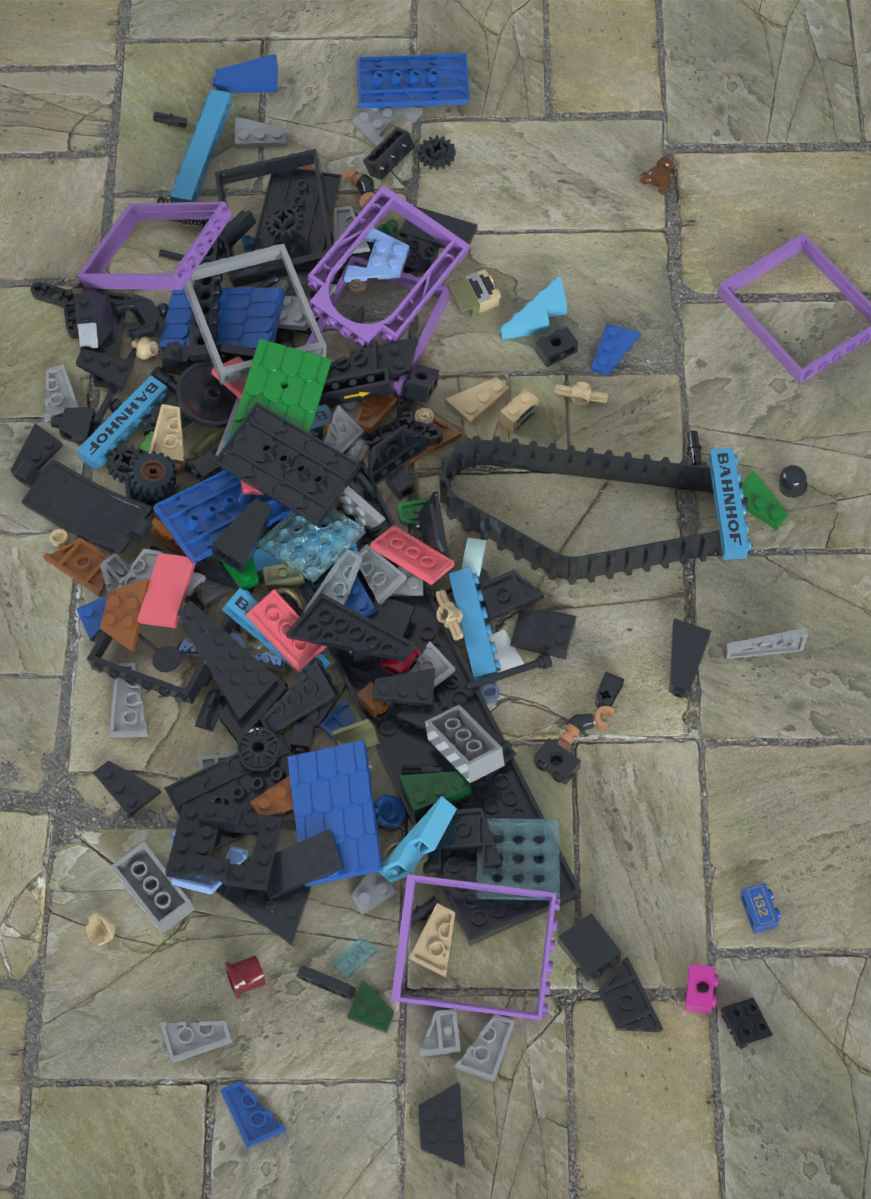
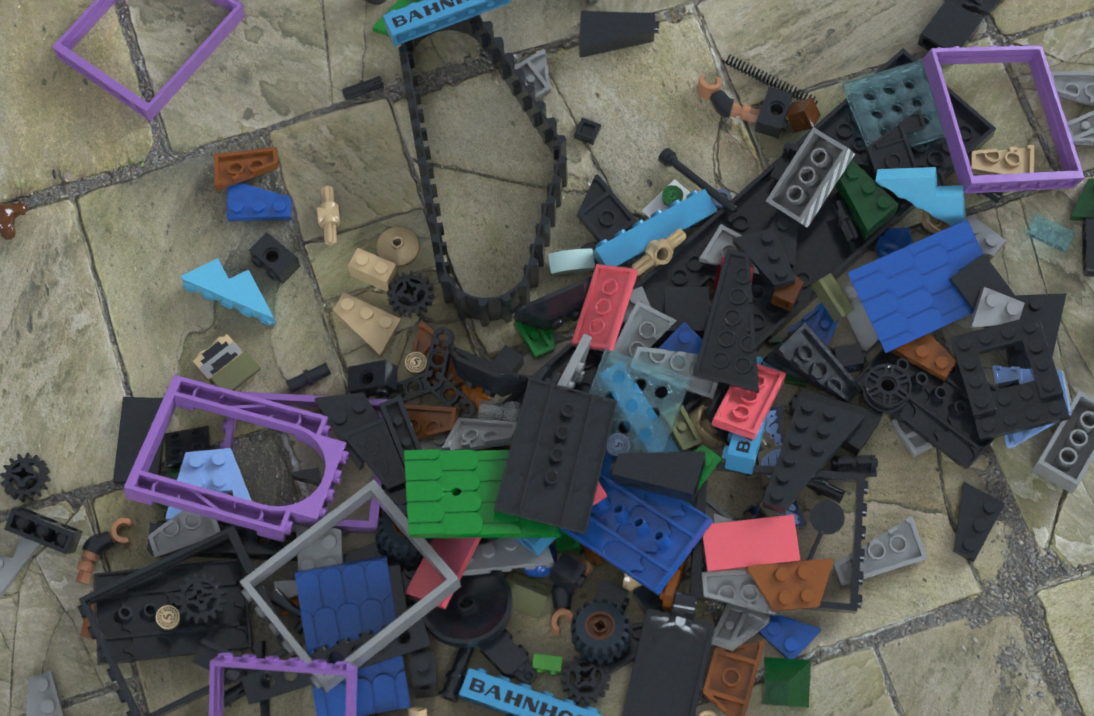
camera: 110 degrees left, 5 degrees up
tan wing [148,404,185,464] -> none
black slope [510,611,576,660] -> none
black piece [595,671,625,709] -> none
none -> tan tile [156,605,180,630]
none -> dark orange wing [214,147,279,191]
none -> black pin [286,362,331,393]
none -> tan dish [377,227,419,267]
none -> black gear [387,271,435,318]
none -> light grey wing [515,49,551,101]
none -> black tile [574,118,601,145]
none -> sand blue tile [607,433,630,457]
none -> green tile [662,185,683,206]
none -> black piece [723,54,818,104]
none -> dark green slope [762,657,811,707]
none -> reddish brown brick [786,98,821,133]
none -> light grey wing [969,287,1025,329]

